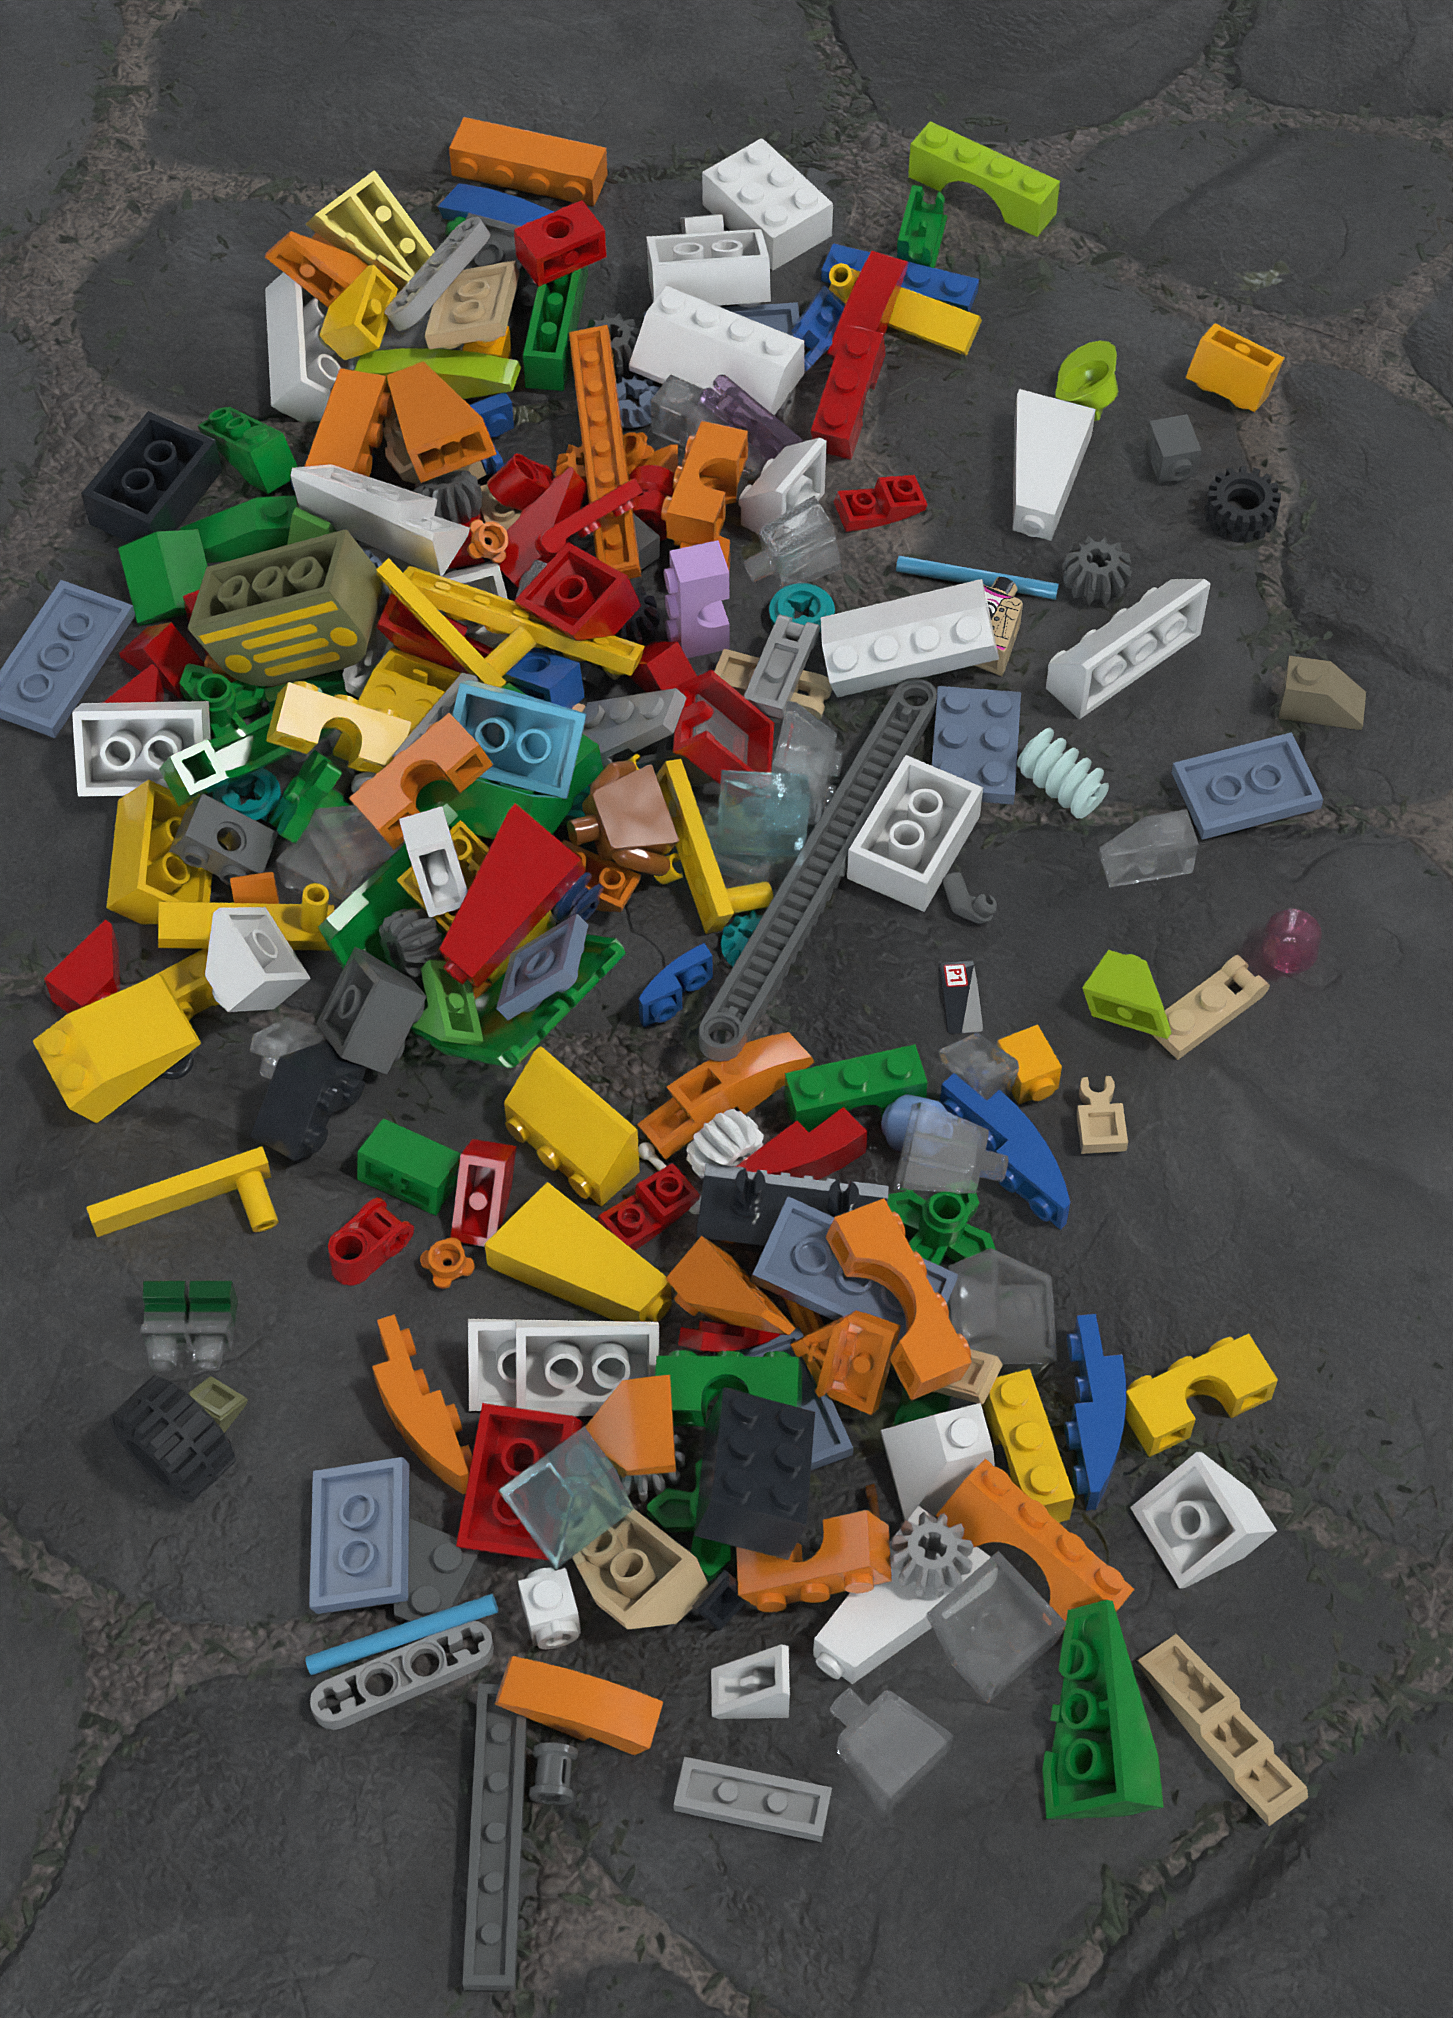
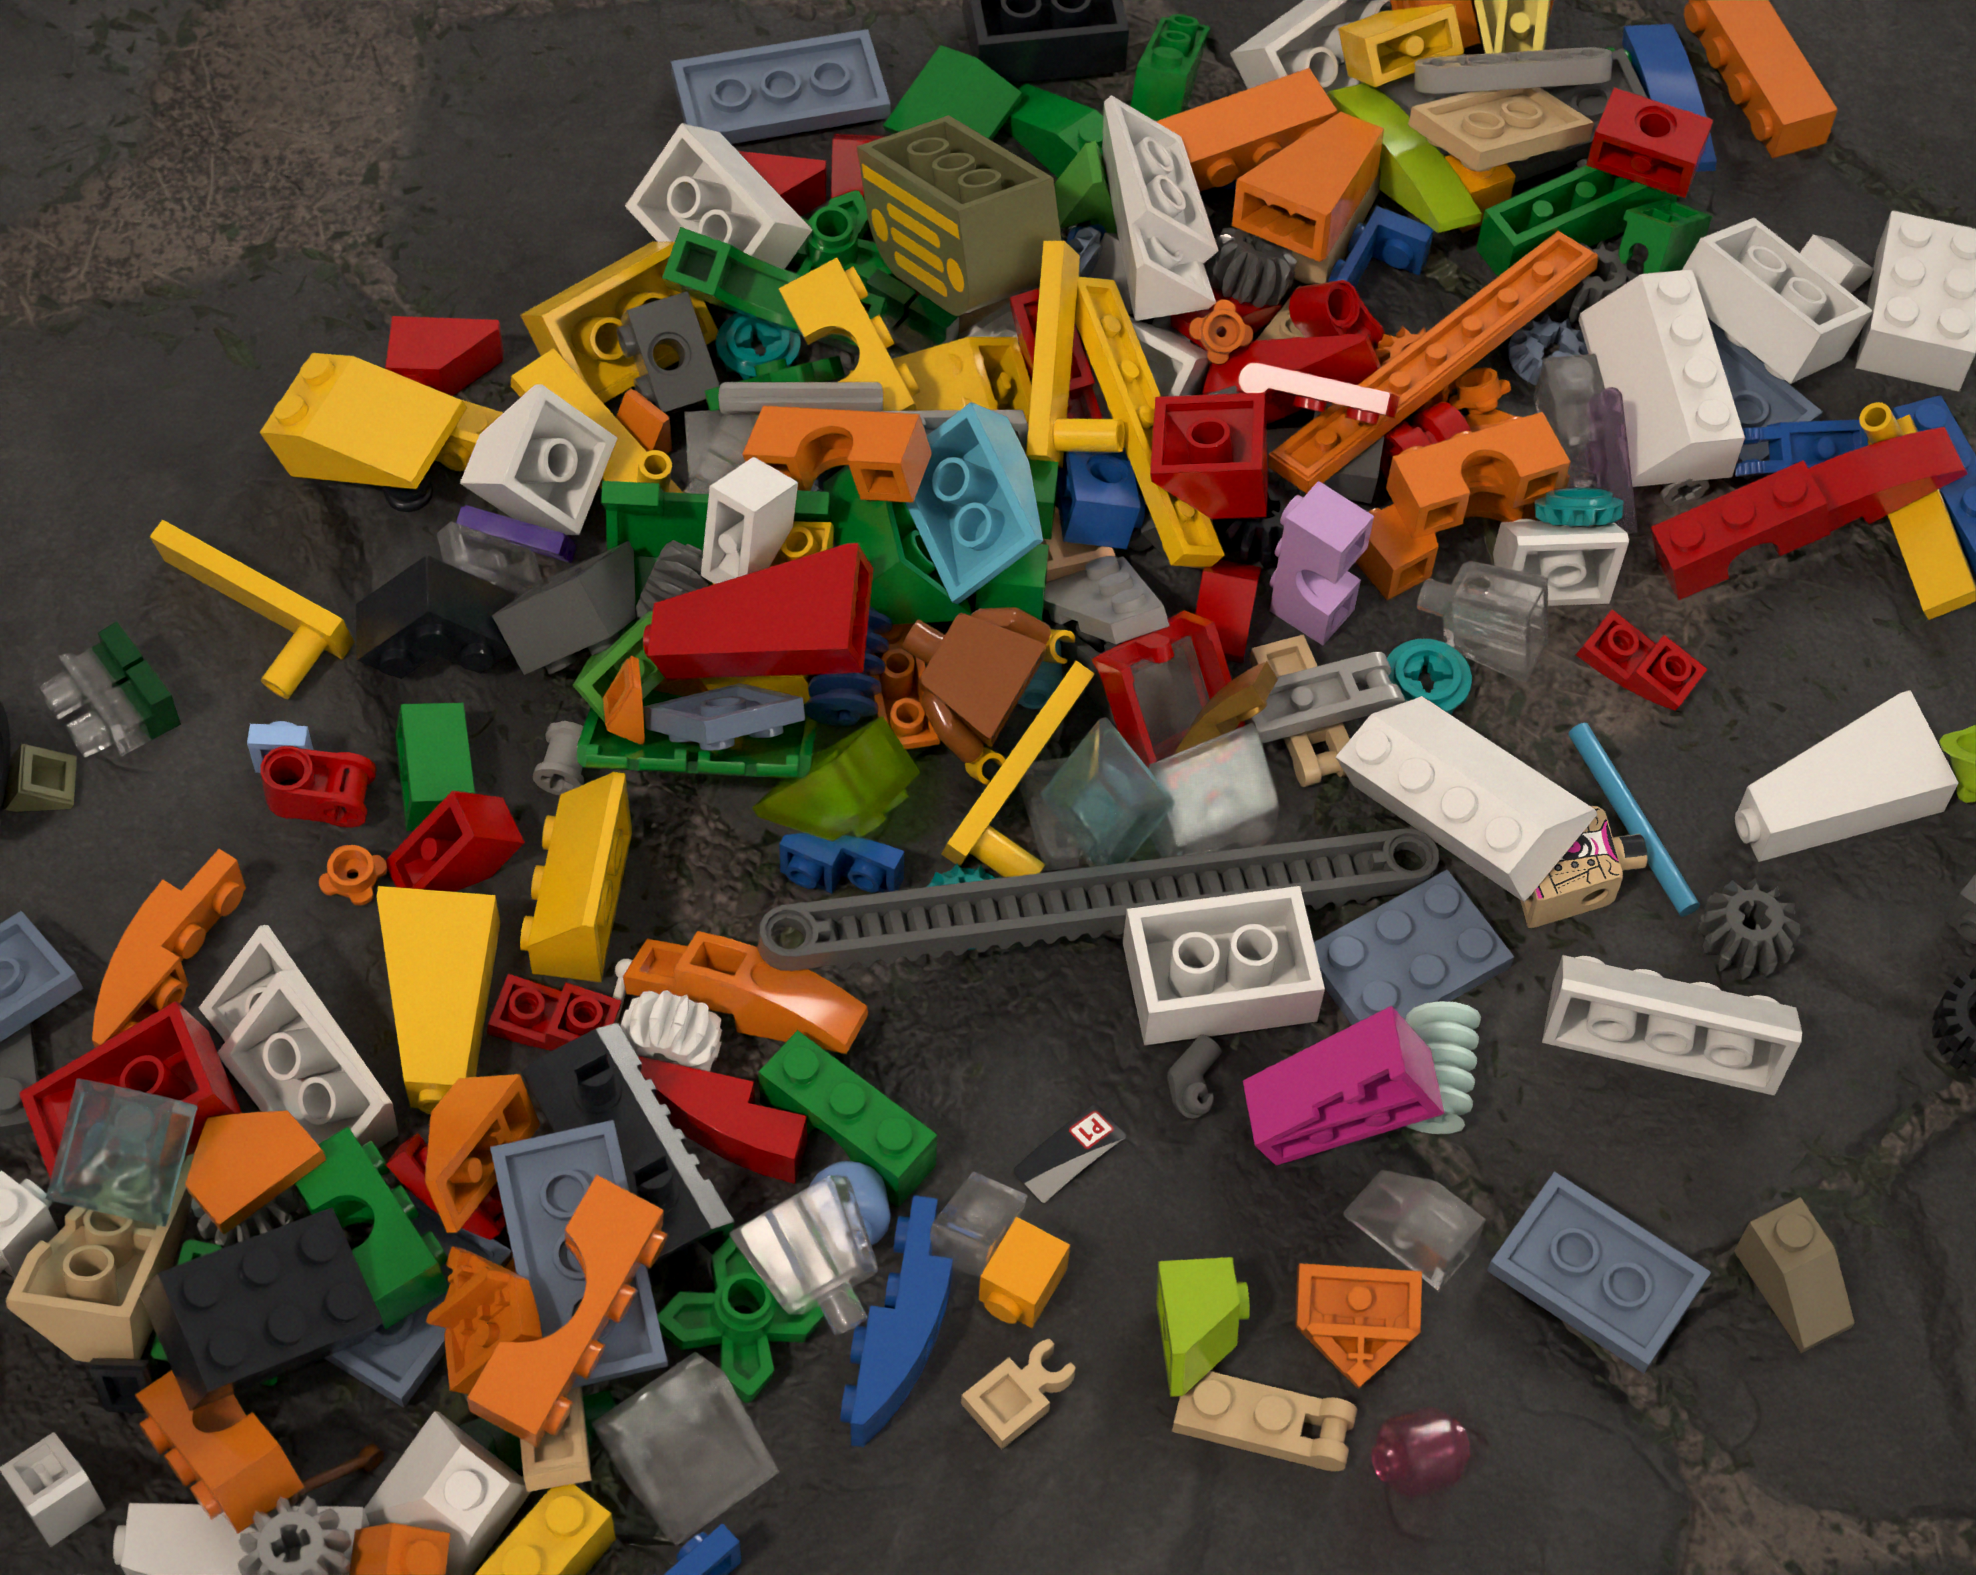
camera: 50 degrees right, 0 degrees up
none -> light blue plate [247,721,314,773]
none -> dark purple tile [455,505,577,563]
none -> light grey bush [533,721,584,795]
none -> orange slope [603,656,645,745]
none -> light grey axle [719,382,883,415]
none -> clear neon green slope [752,716,920,842]
none -> pearl gold slope [1174,661,1278,764]
none -> dark pink wedge [1243,1005,1445,1166]
none -> orange slope [1296,1263,1422,1389]
none -> teal gear [1535,488,1624,527]
none -> green hinge [1619,199,1712,274]

